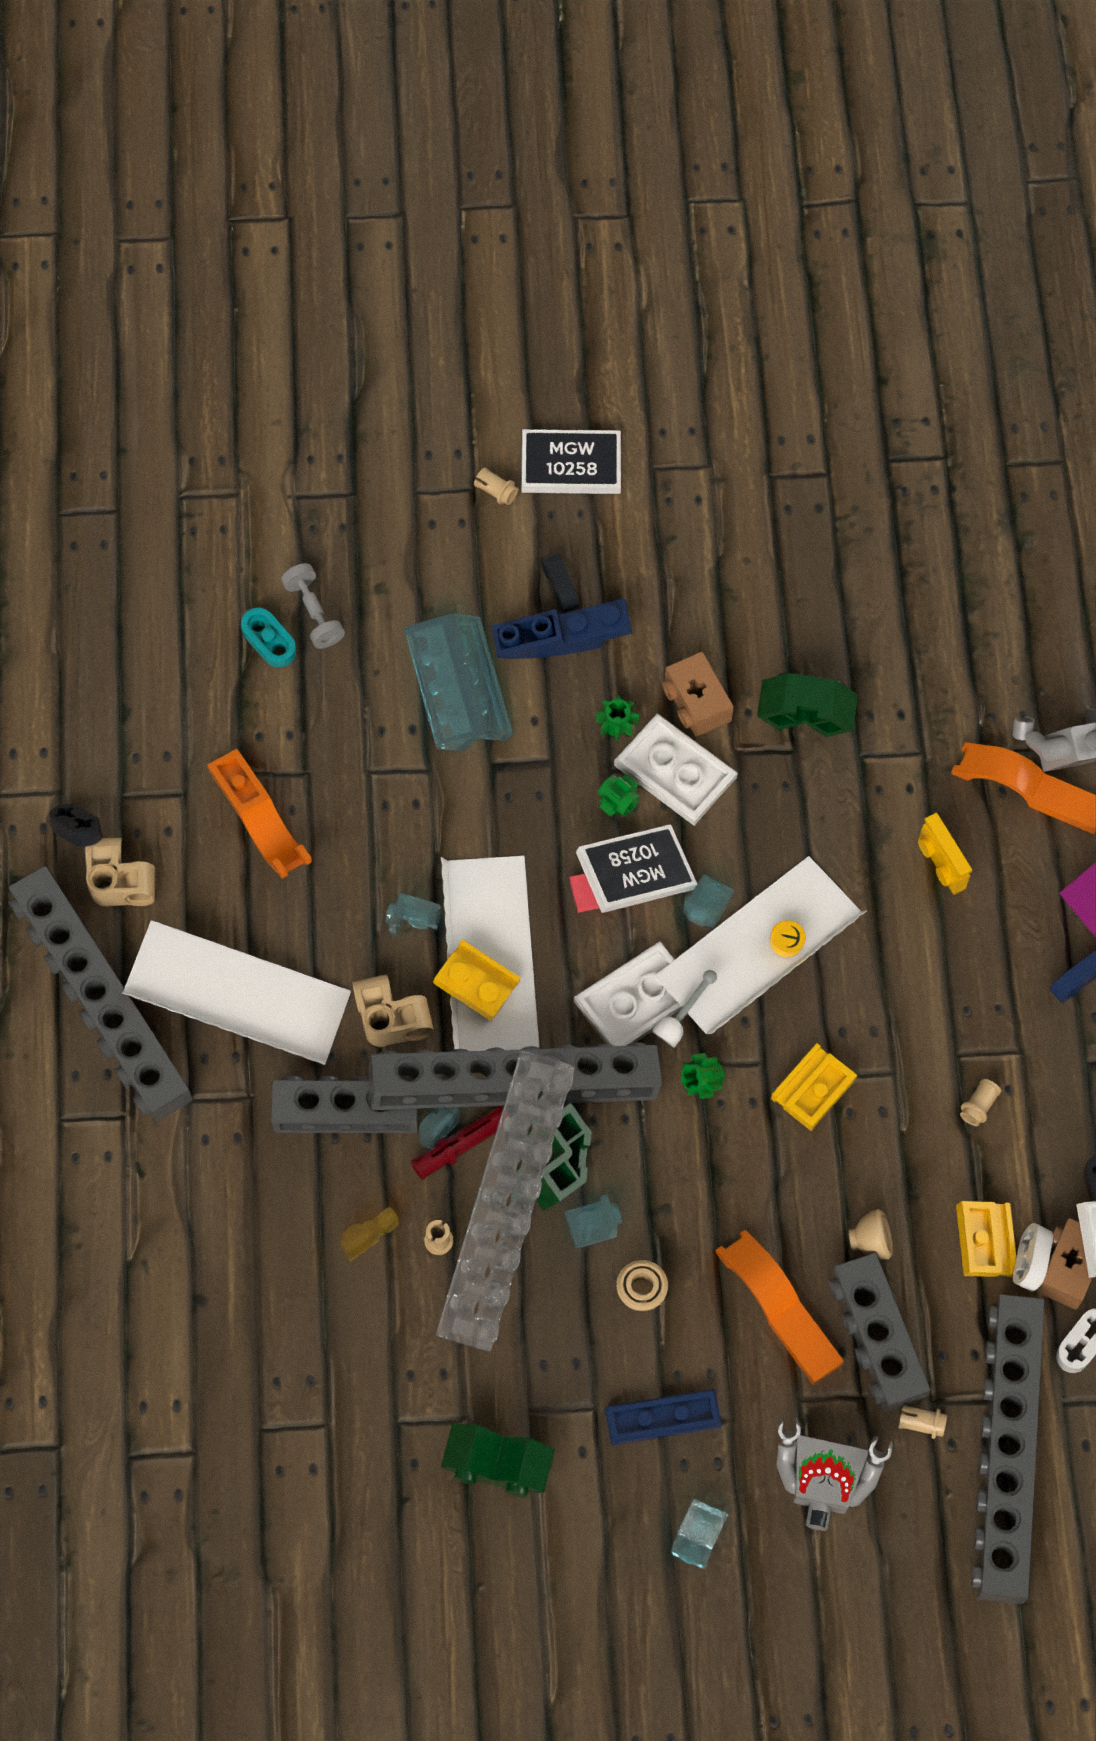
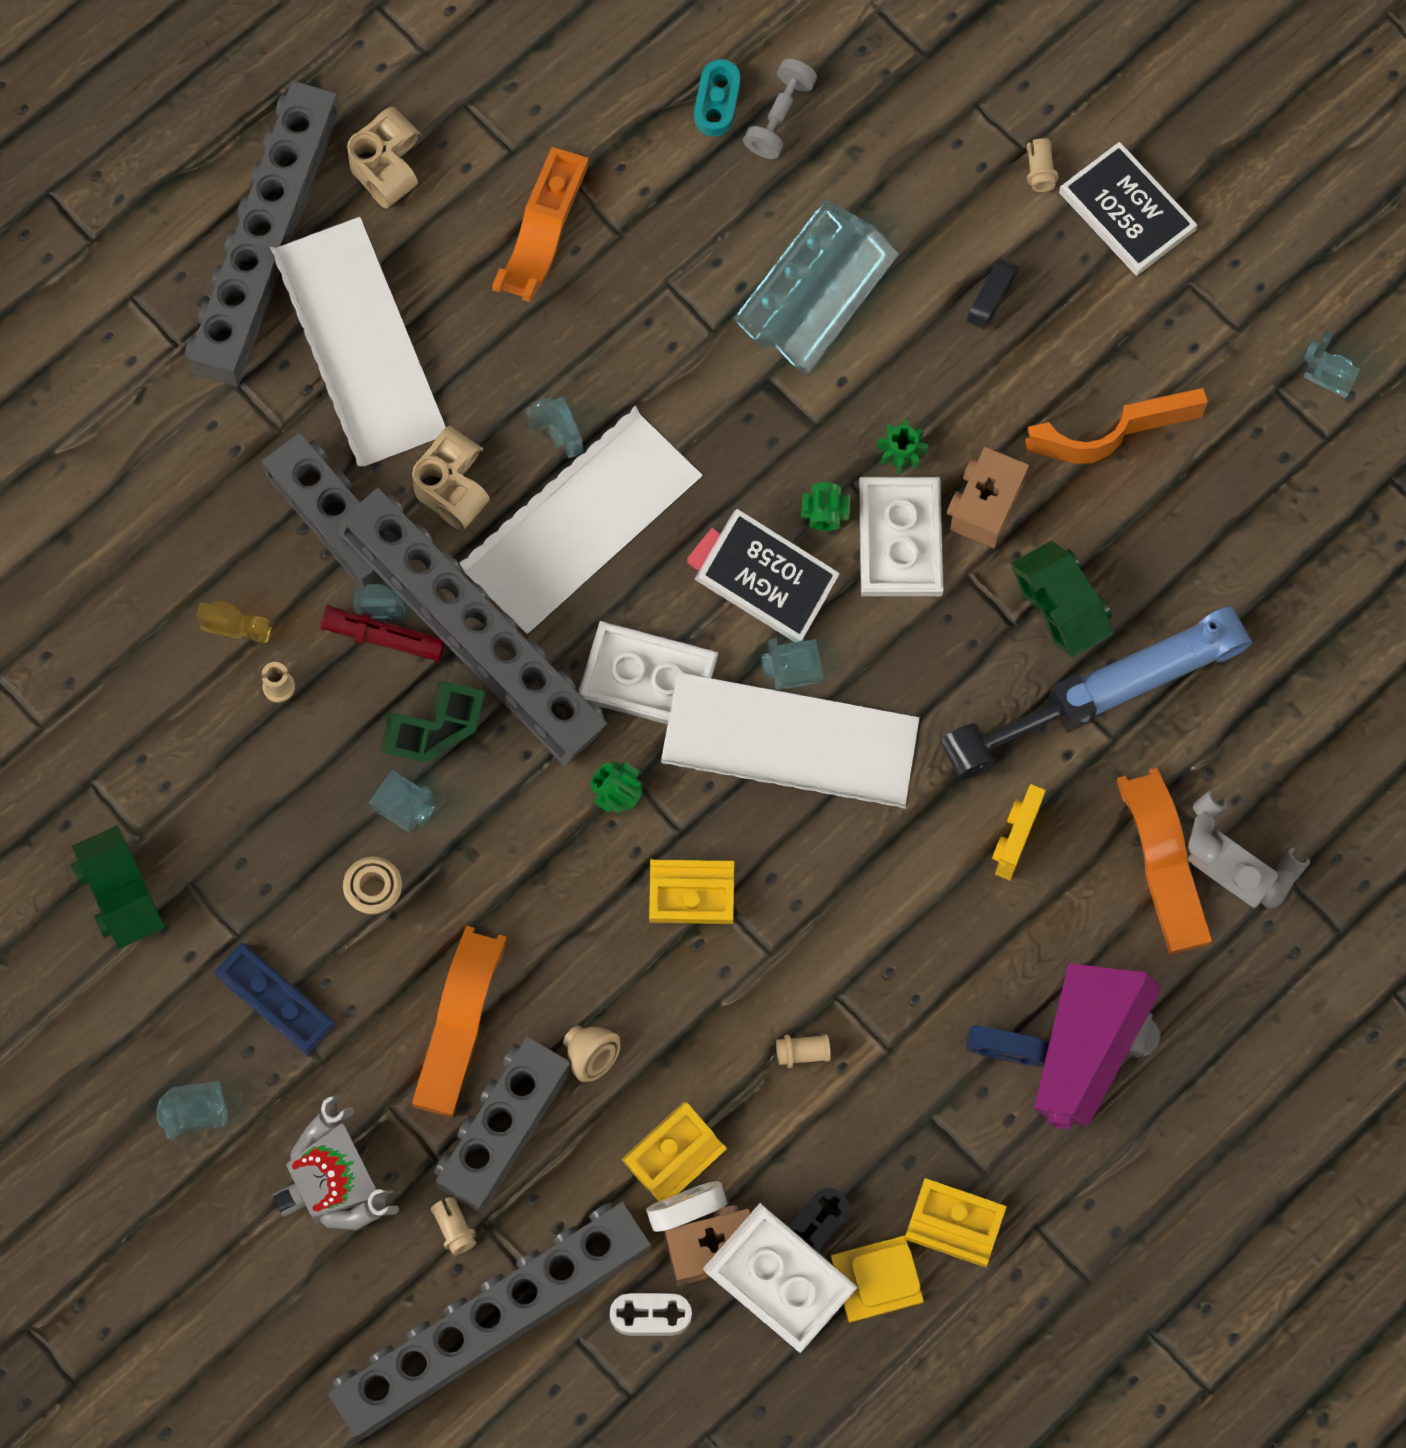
camera: 50 degrees right, 5 degrees up
black beam [49,804,103,847] -> none
yellow plate [433,939,521,1022] -> none
clear brick [436,1051,575,1352] -> none
dark blue slope [491,598,633,659] -> none
hinge [652,970,717,1048] -> none
yellow tile [769,920,806,958] -> none
none -> medium blue piece [940,606,1252,780]
none -> orange piece [1024,388,1208,464]
none -> clear light blue bracket [1303,330,1361,398]

